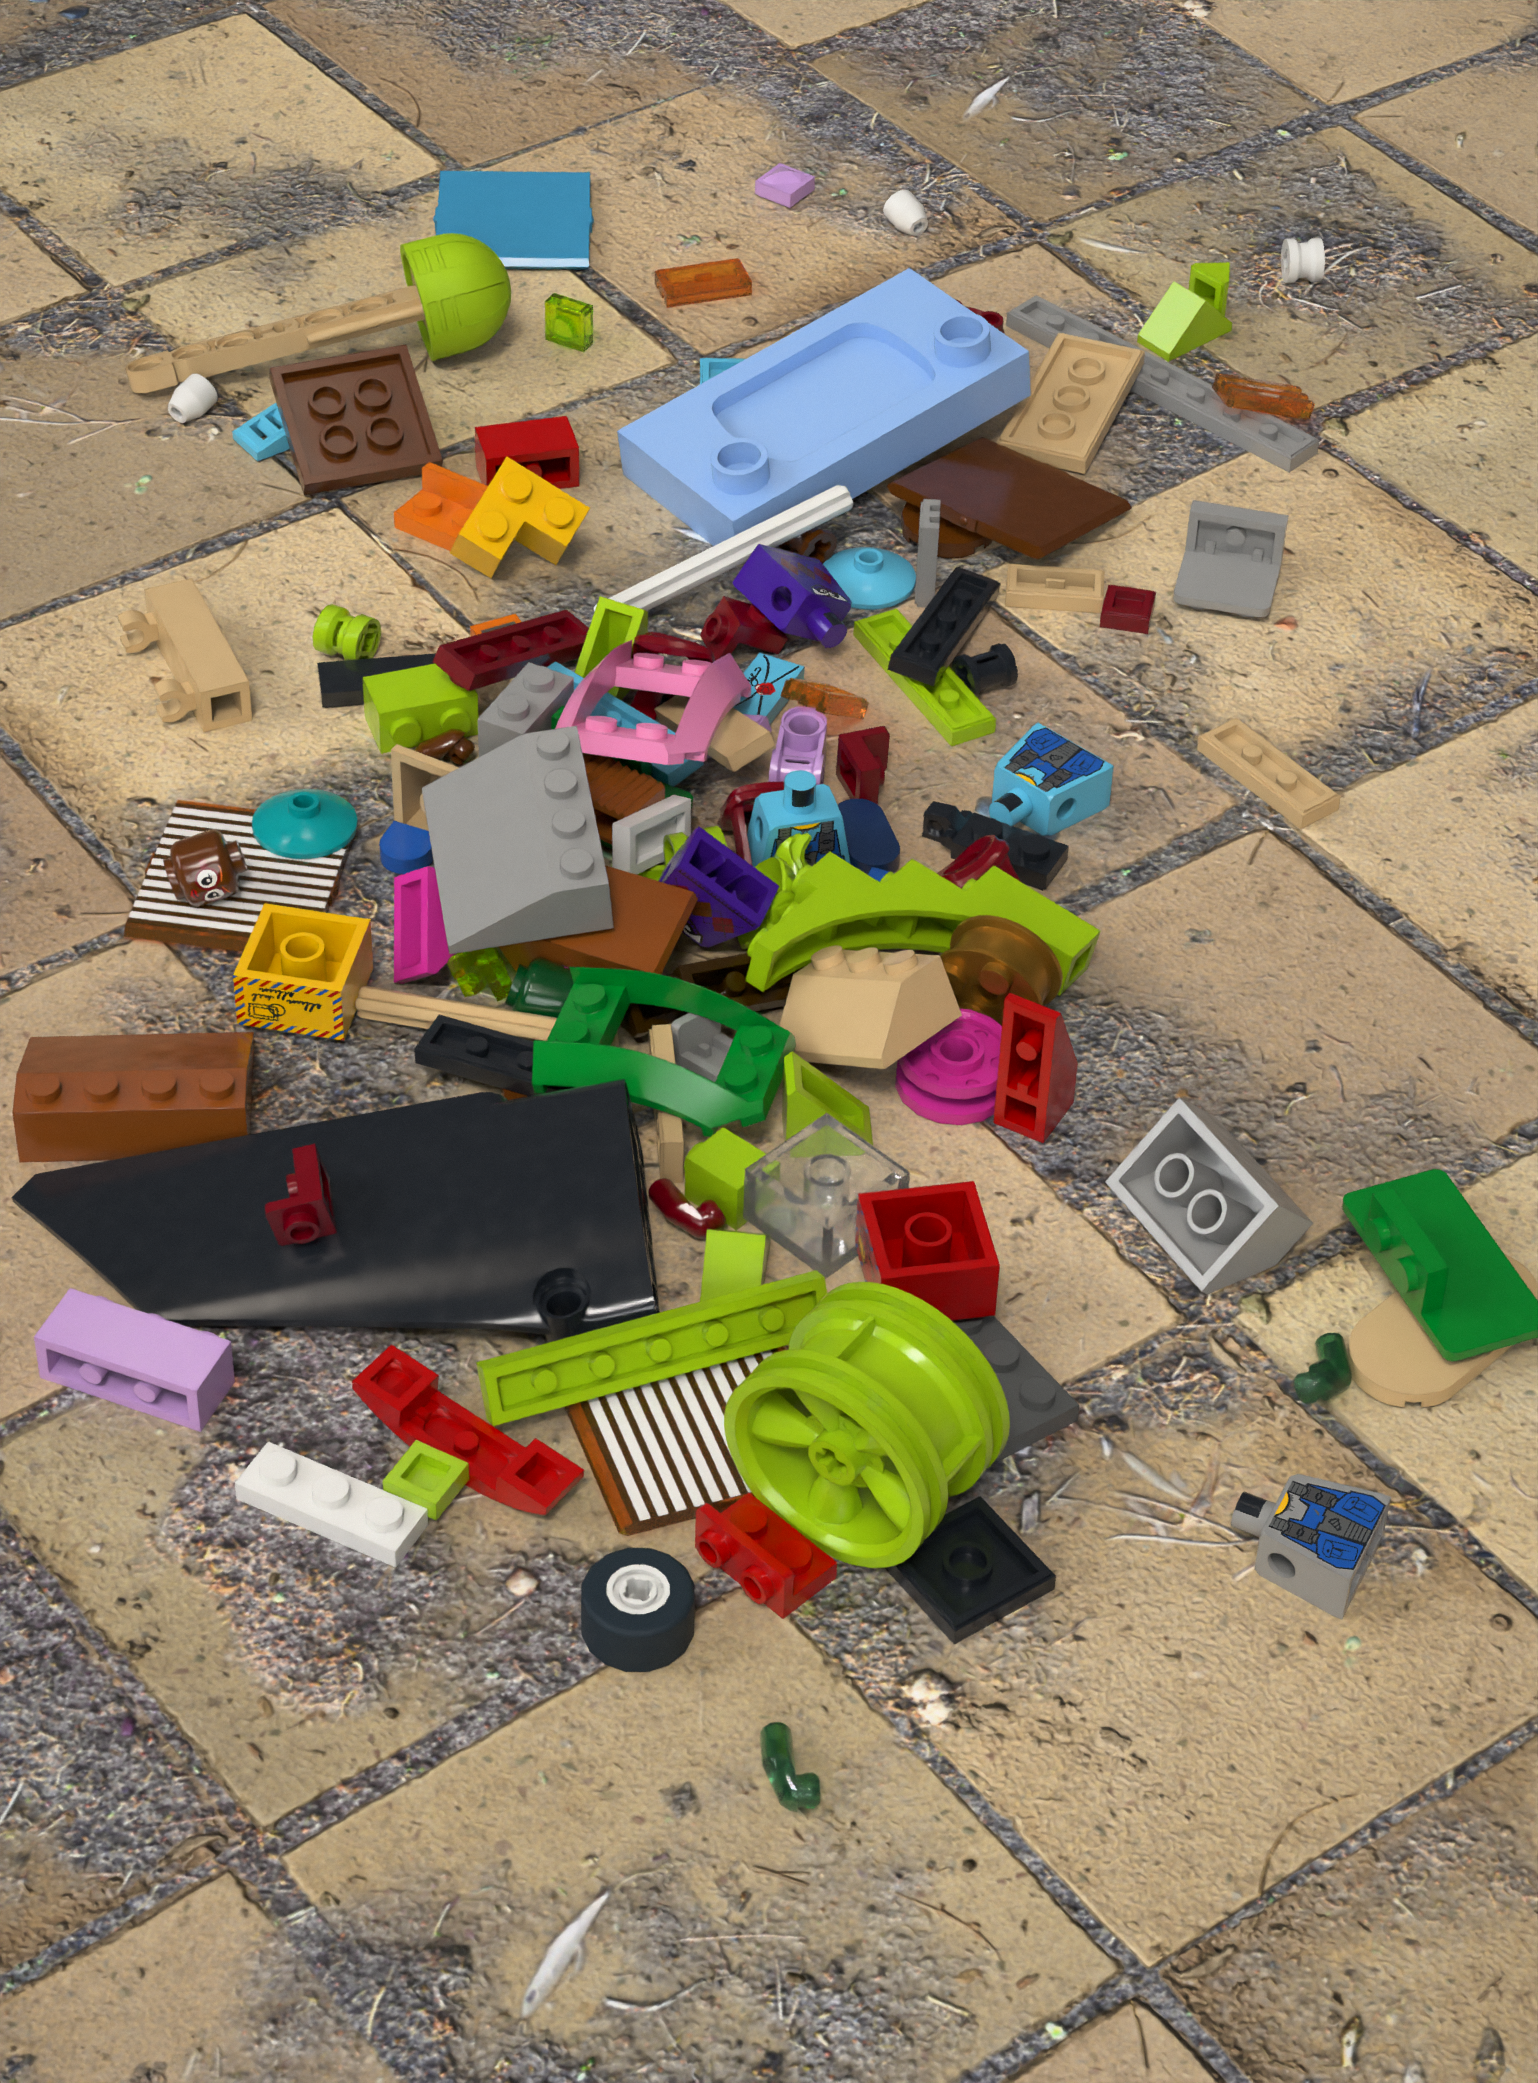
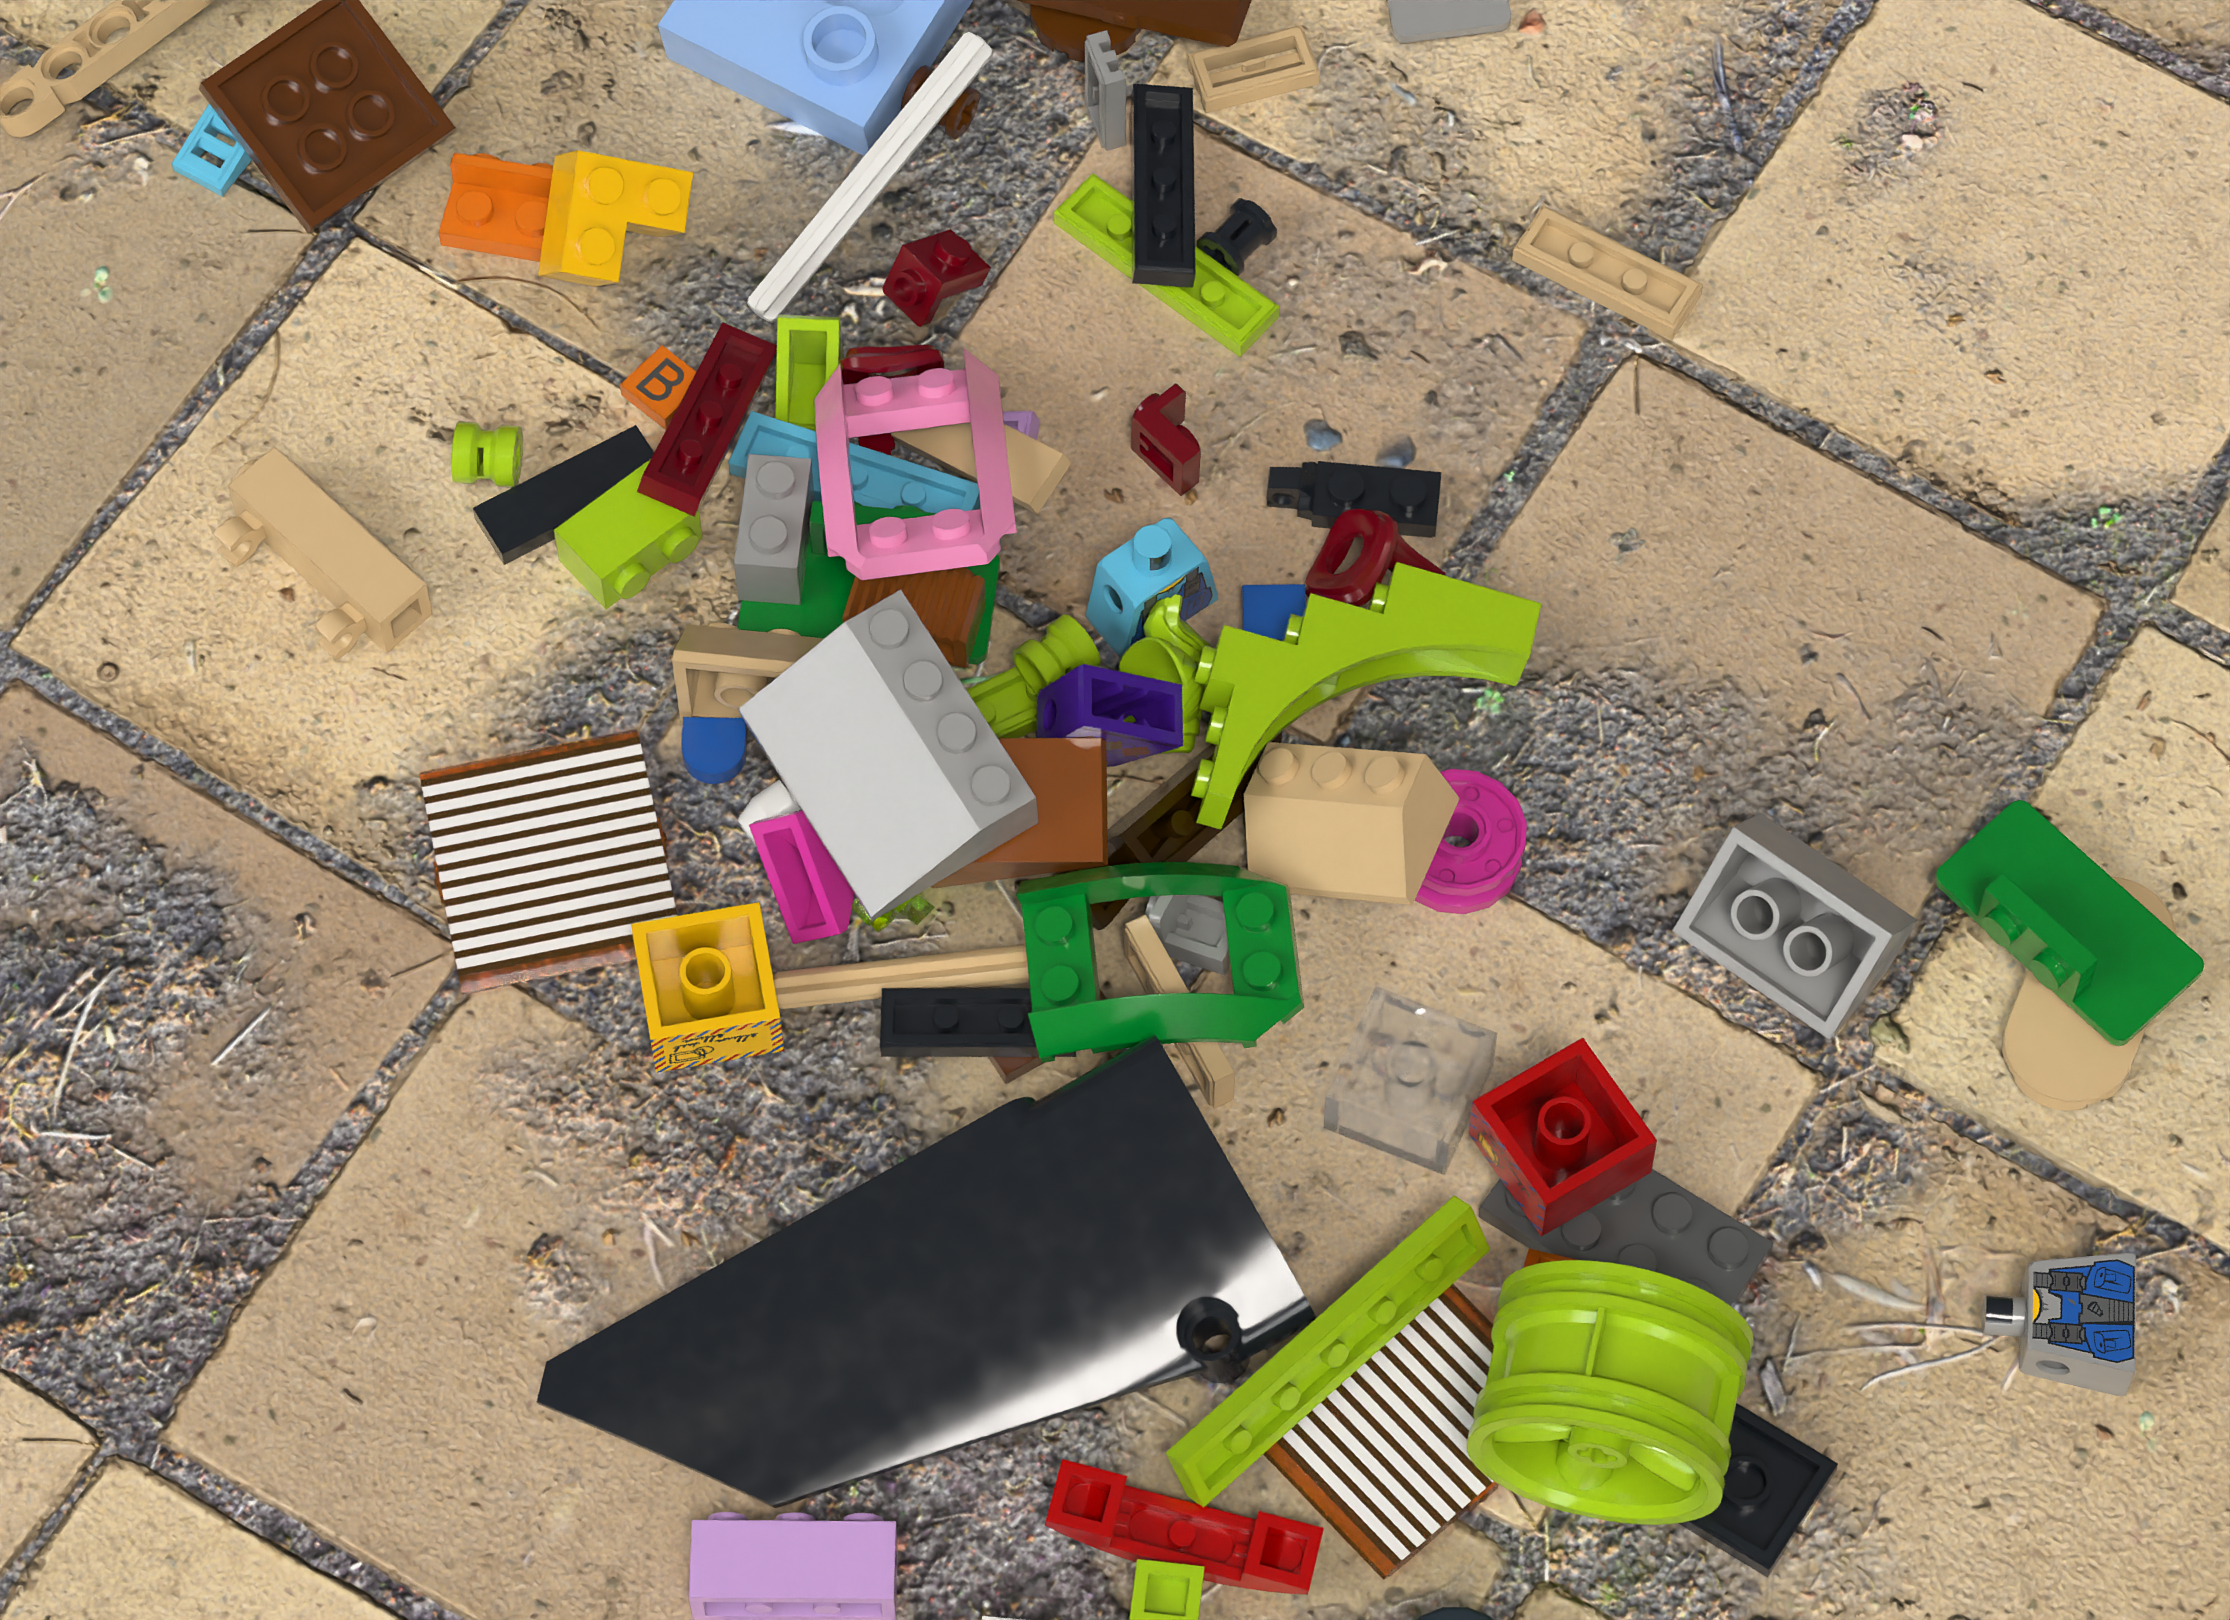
camera: 20 degrees left, 20 degrees up
dark orange slope [12,1032,255,1163] -> none
reddish brown head [163,829,247,907] -> none
white hose [168,374,218,423] -> none
teal dish [252,789,358,859] -> none
dark red bracket [265,1143,337,1246] -> none
reddish brown arm [414,729,475,765] -> none
red brick [475,416,579,489] -> none
dark green head [504,957,574,1018] -> none
white tile [612,795,691,875] -> none
dark red arm [648,1178,726,1239] -> none
lime brick [684,1127,776,1231] -> none
red bracket [695,1492,837,1619] -> none
lime slope [700,1229,771,1301] -> none
dark red piece [717,781,784,865] -> none
dark purple torso [732,544,852,648] -> none
medium azure tile [733,652,805,724] -> none
lavender piece [768,706,827,785] -> none
clear orange tile [780,678,869,719] -> none
lime slope [782,1051,873,1154] -> none
medium azure dish [823,547,916,610] -> none
dark blue tile [838,799,900,875] -> none
pearl gold wheel [940,915,1063,1026] -> none
medium azure torso [989,723,1114,836] -> none
red slope [993,993,1078,1143] -> none
dark red tile [1100,585,1156,634] -> none
clear green arm [1293,1333,1352,1404] -> none

